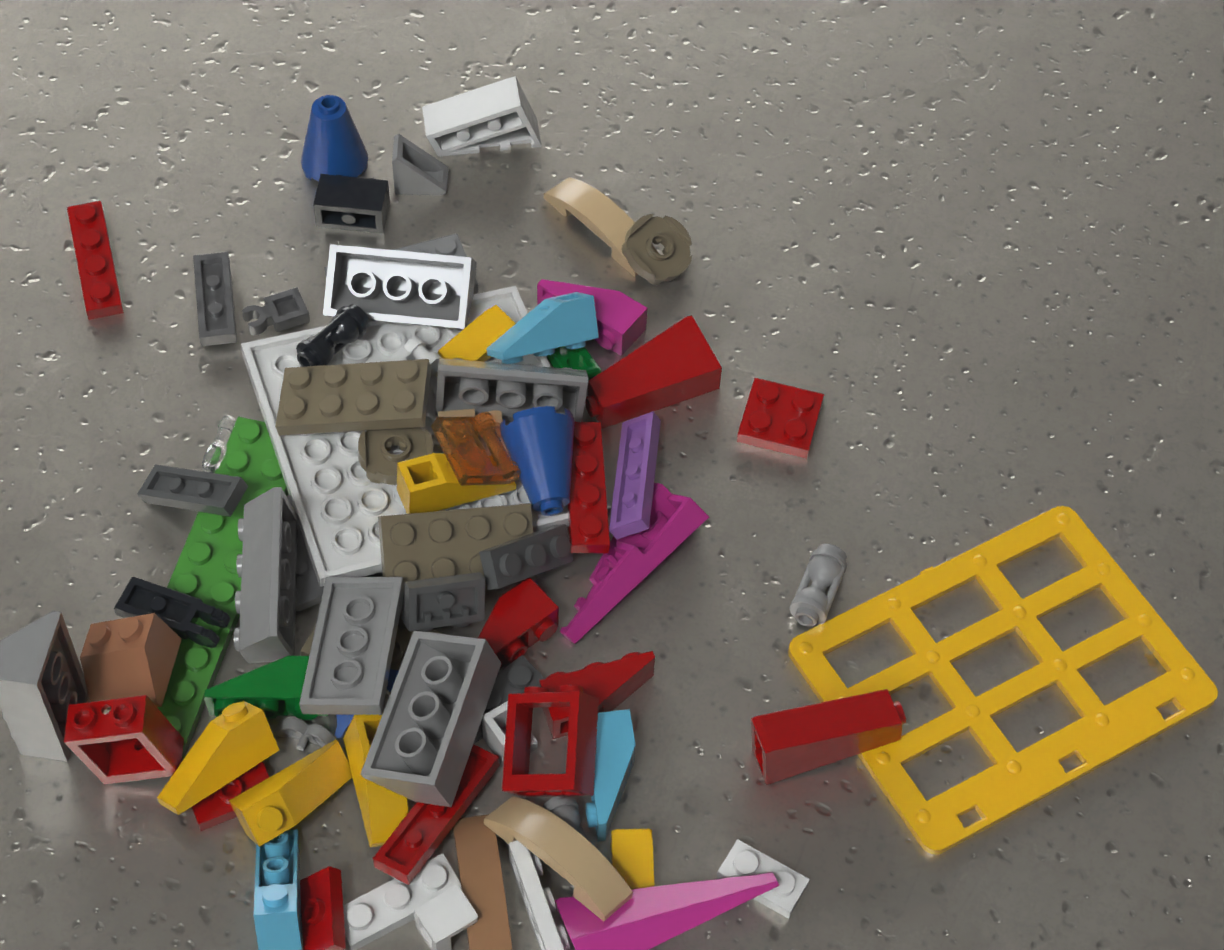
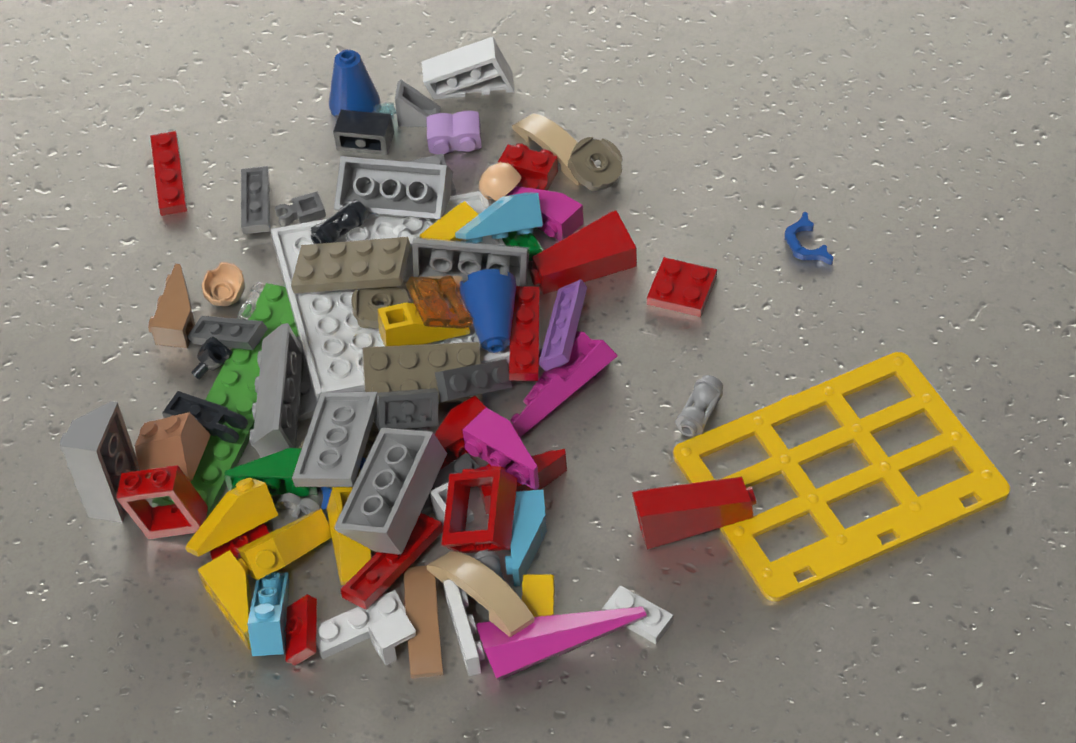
camera: 10 degrees right, 5 degrees down
none -> medium nougat slope [148,263,195,349]
none -> black piece [191,337,233,380]
none -> yellow slope [197,550,252,650]
none -> light nougat hair [201,262,245,306]
none -> clear light blue plate [373,102,396,119]
none -> lavender brick [427,111,482,154]
none -> dark pink slope [463,408,539,490]
none -> light nougat hair [479,163,521,201]
none -> red plate [498,143,558,191]
none -> blue helmet [784,212,834,265]

